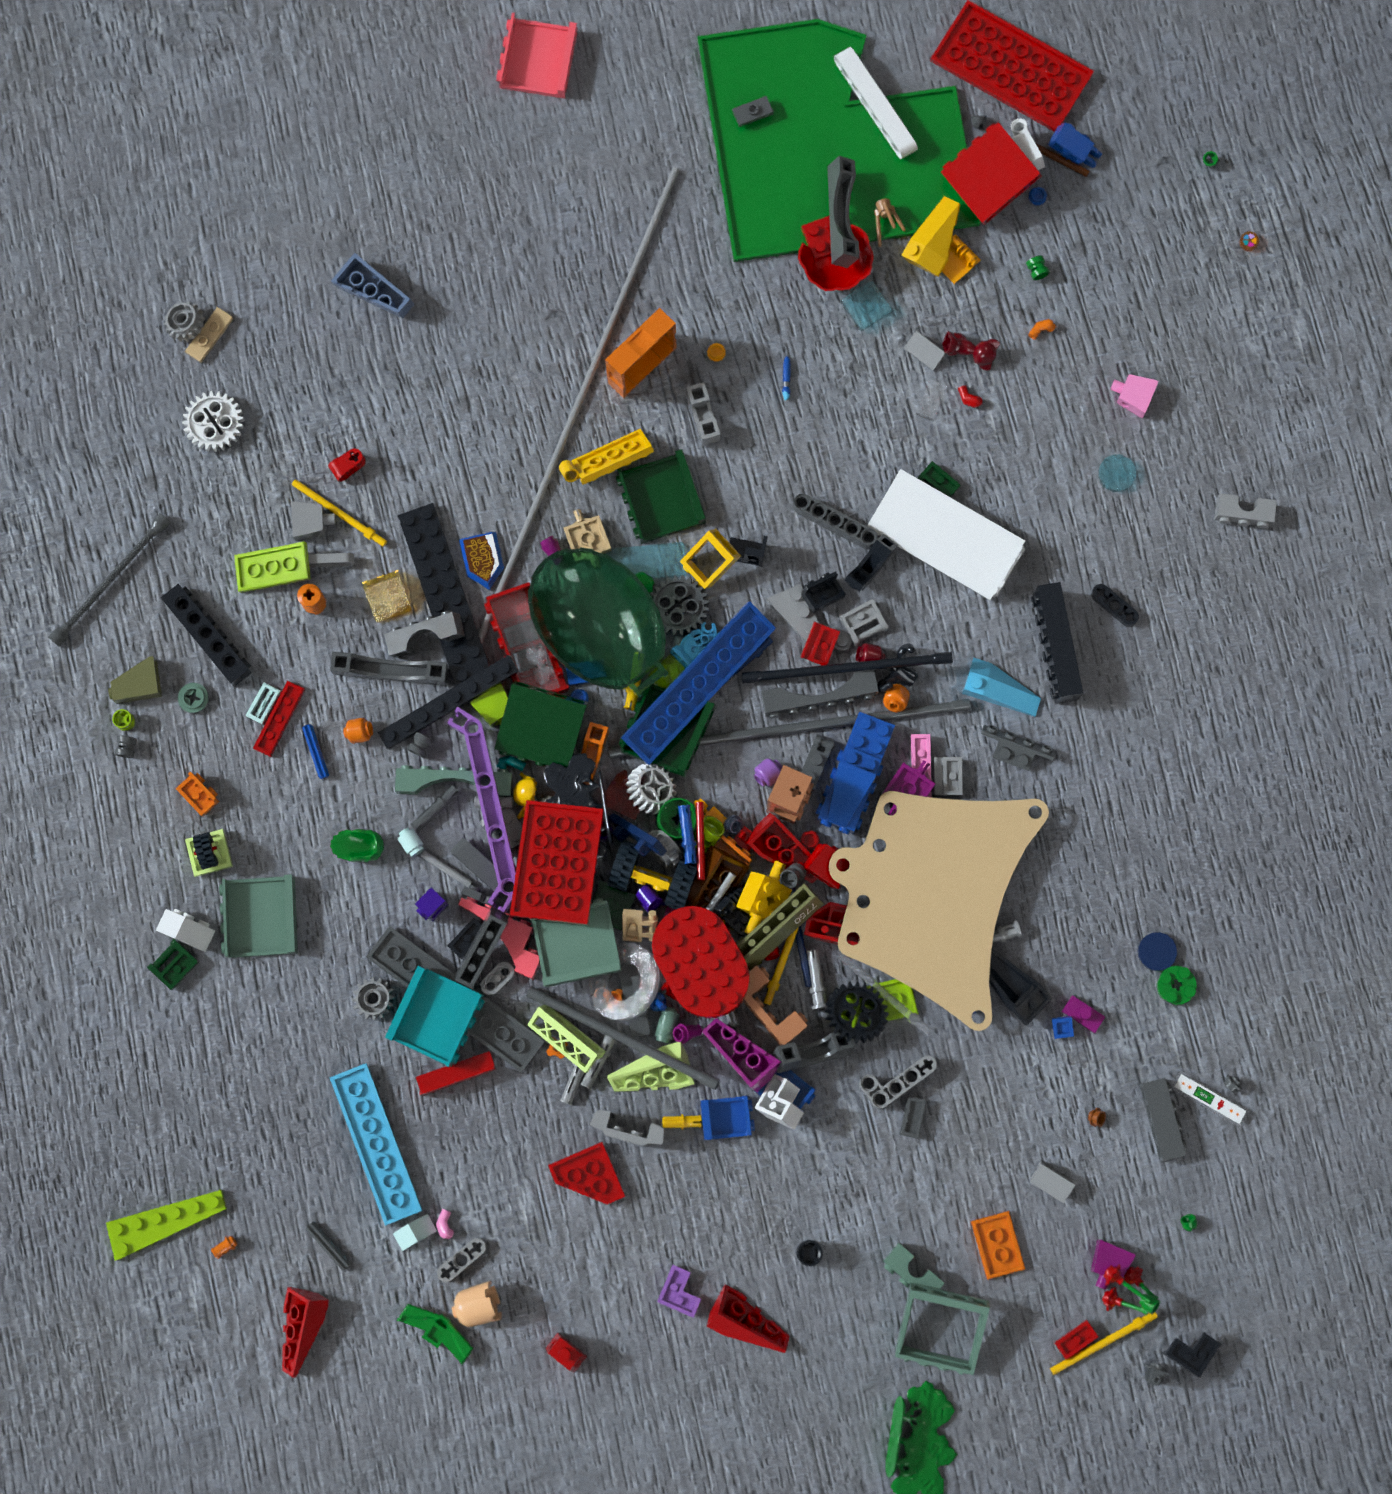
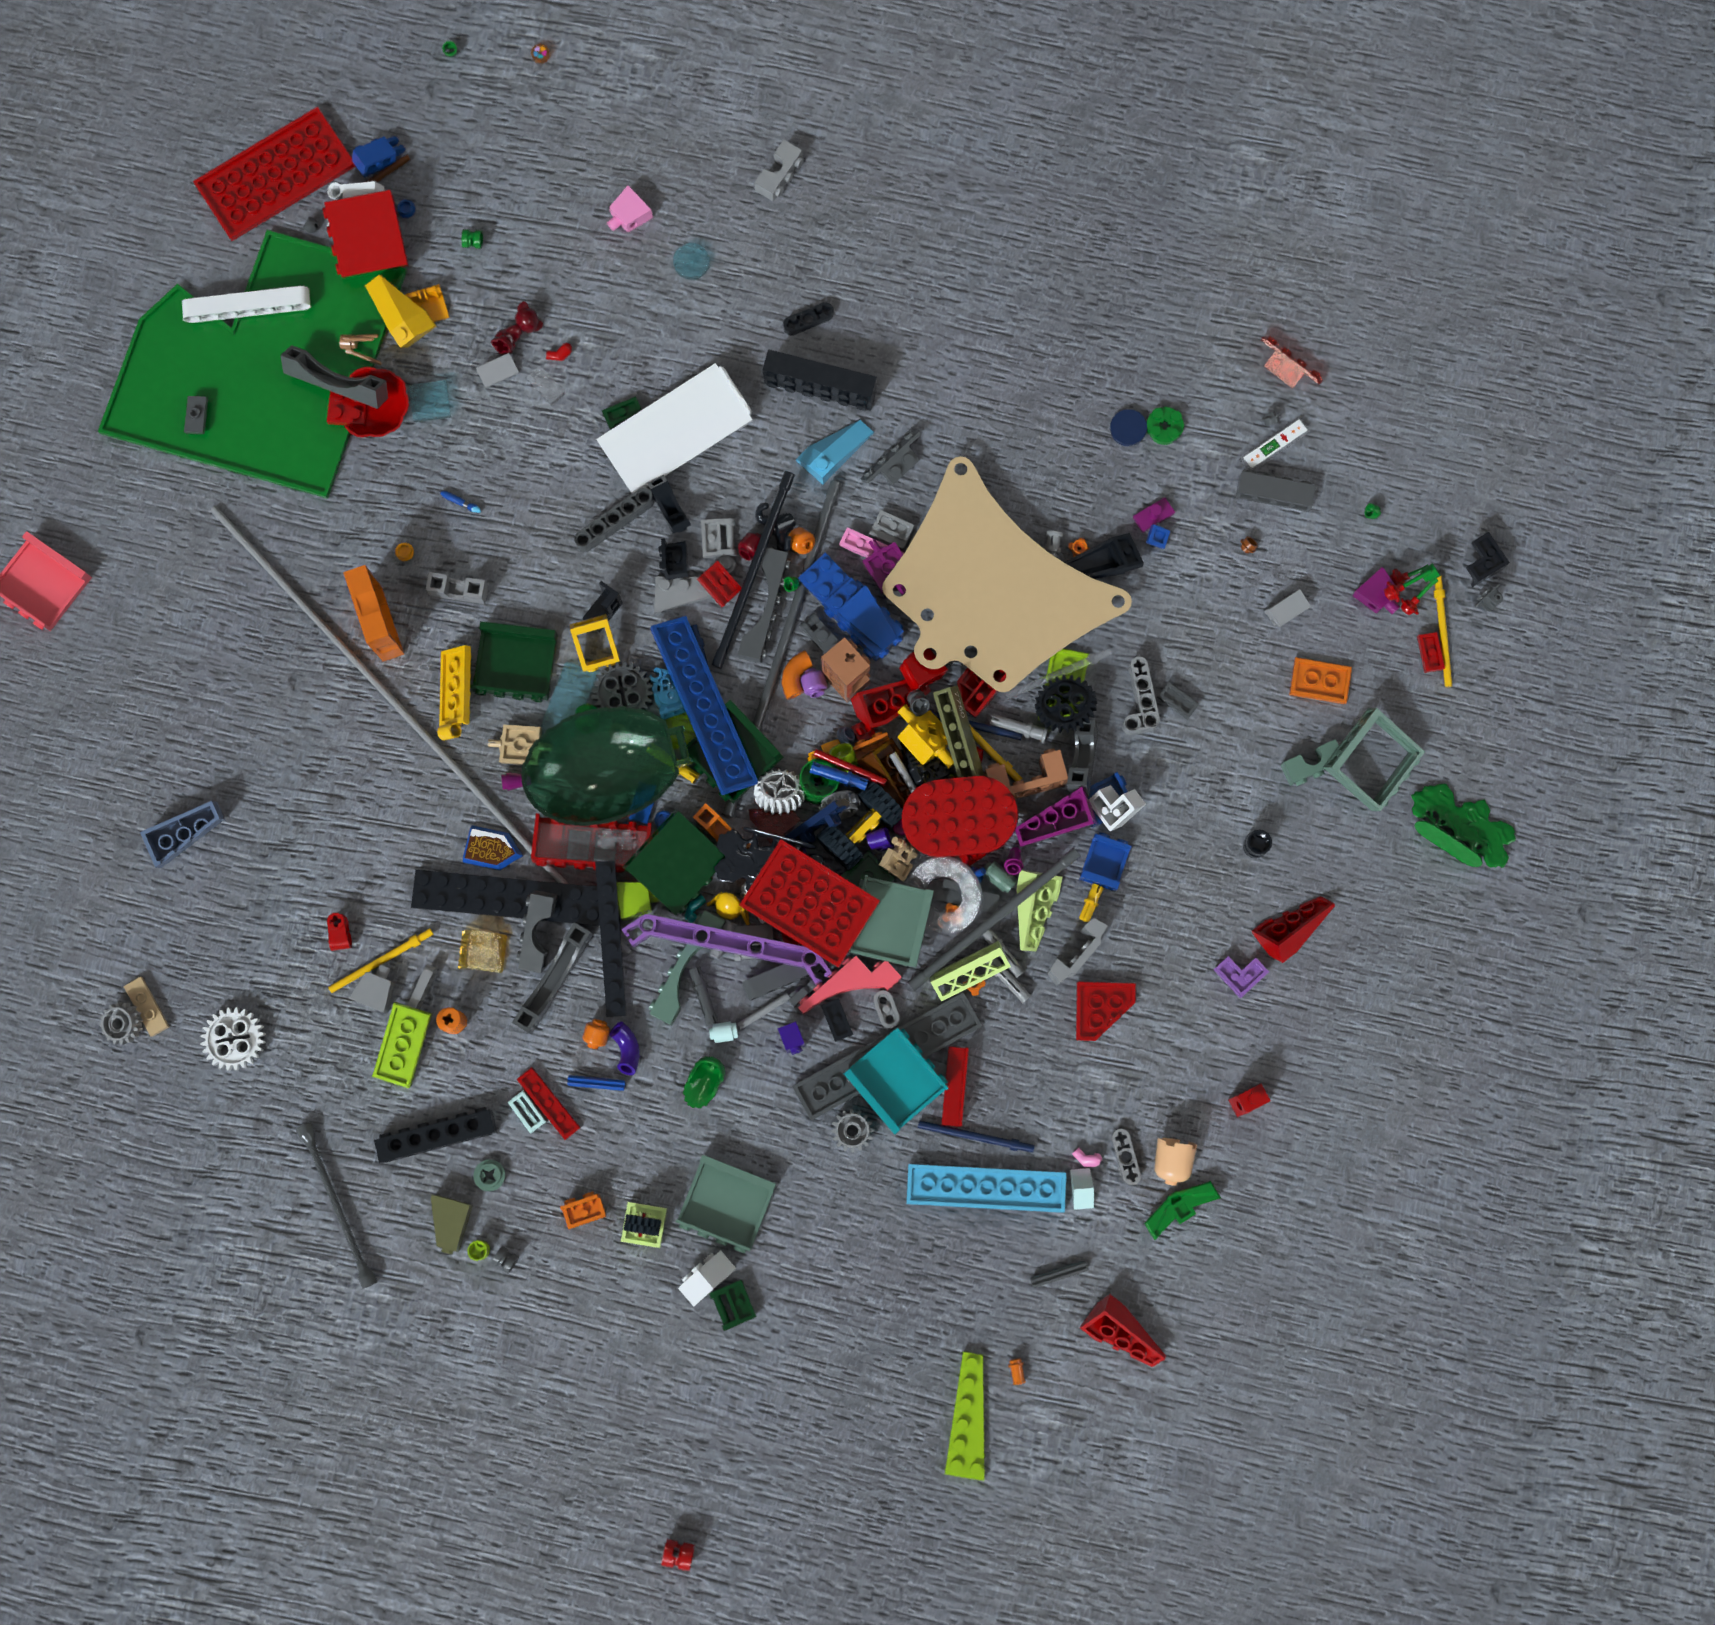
camera: 65 degrees left, 0 degrees up
dark grey wheel [407,732,433,758] -> none
dark grey brick [455,907,509,988] -> none
red plate [800,831,820,850] -> none
orange arm [1028,319,1056,340] -> none
none -> dark purple cylinder [609,1021,640,1075]
none -> orange cylinder [781,650,813,700]
none -> green hinge [784,576,800,592]
none -> dark blue bar [918,1120,1035,1153]
none -> orange plate [1068,538,1090,557]
none -> clear red bracket [1261,336,1323,389]

